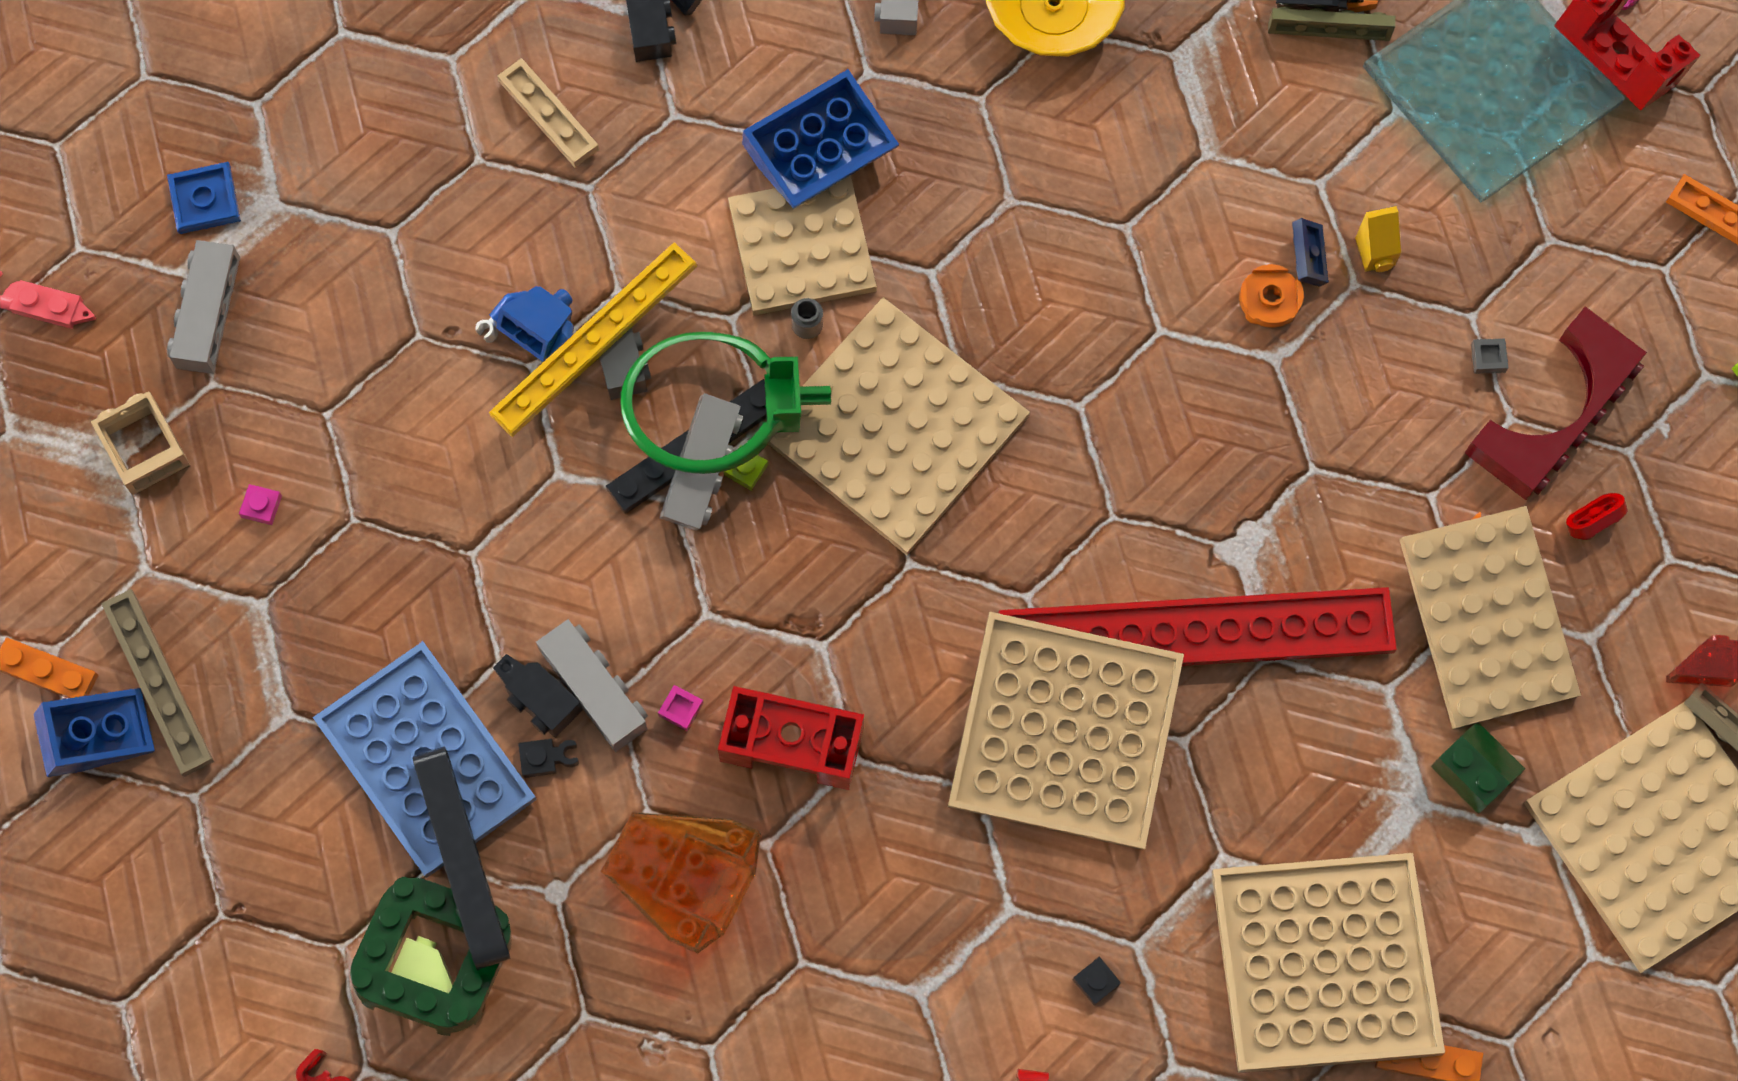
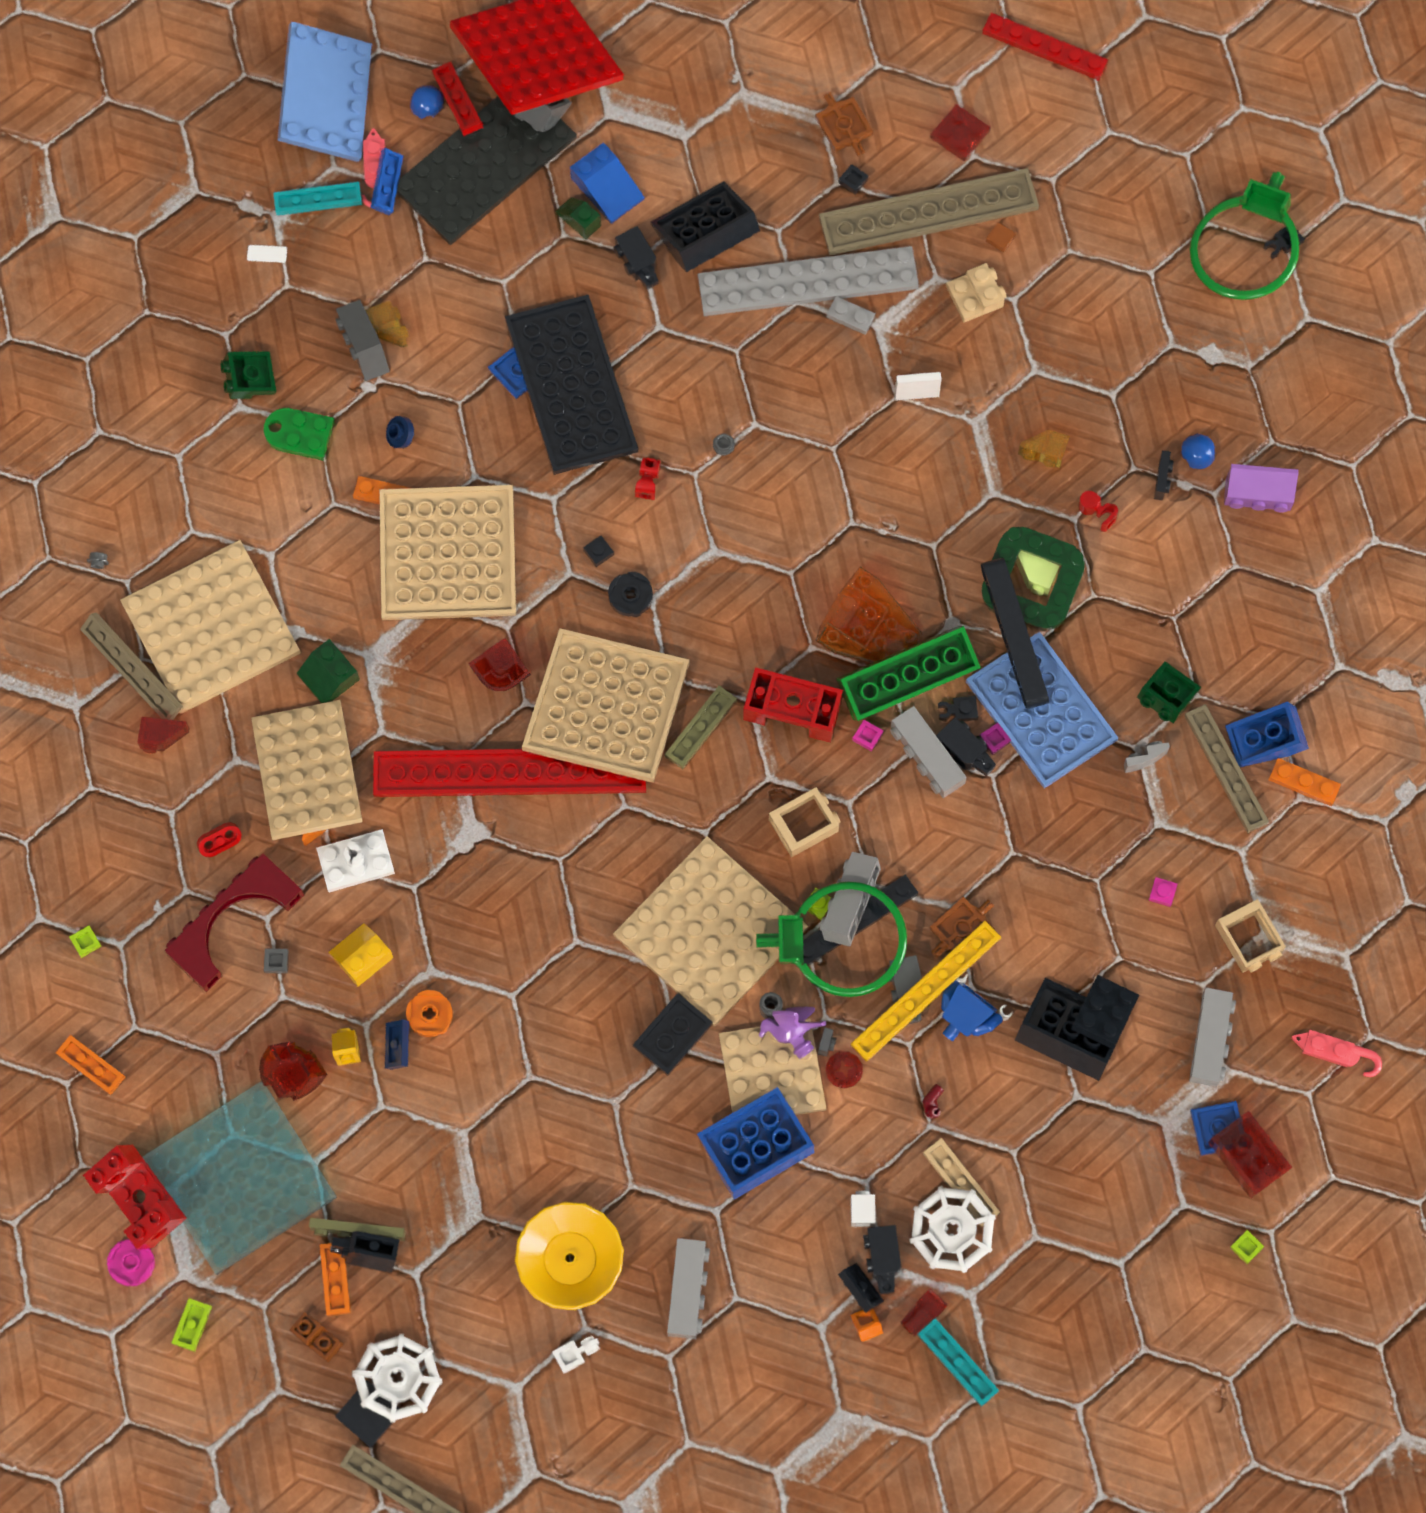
camera: 175 degrees left, 0 degrees up
none -> clear red brick [259,1042,327,1101]
none -> white plate [316,829,395,892]
none -> yellow slope [328,923,393,987]
none -> clear red brick [468,638,531,691]
none -> black plate [608,572,653,617]
none -> black plate [633,993,713,1076]
none -> olive plate [665,686,737,770]
none -> medium lavender animal [759,1007,826,1059]
none -> tan window [769,787,841,858]
none -> dark grey plate [818,1028,836,1057]
none -> clear red gear [826,1051,863,1088]
none -> green brick [836,626,981,721]
none -> white brick [850,1191,875,1227]
none -> white plate [909,1186,996,1273]
none -> dark red arm [922,1084,944,1119]
none -> dark orange plate [930,896,995,958]
none -> magenta plate [979,723,1011,755]
none -> black slope [1015,978,1129,1081]
none -> black plate [1071,975,1139,1049]
none -> light grey slope [1124,741,1170,773]
none -> dark green plate [1137,662,1201,724]
none -> clear red brick [1208,1111,1293,1199]
none -> lime plate [1230,1230,1264,1264]

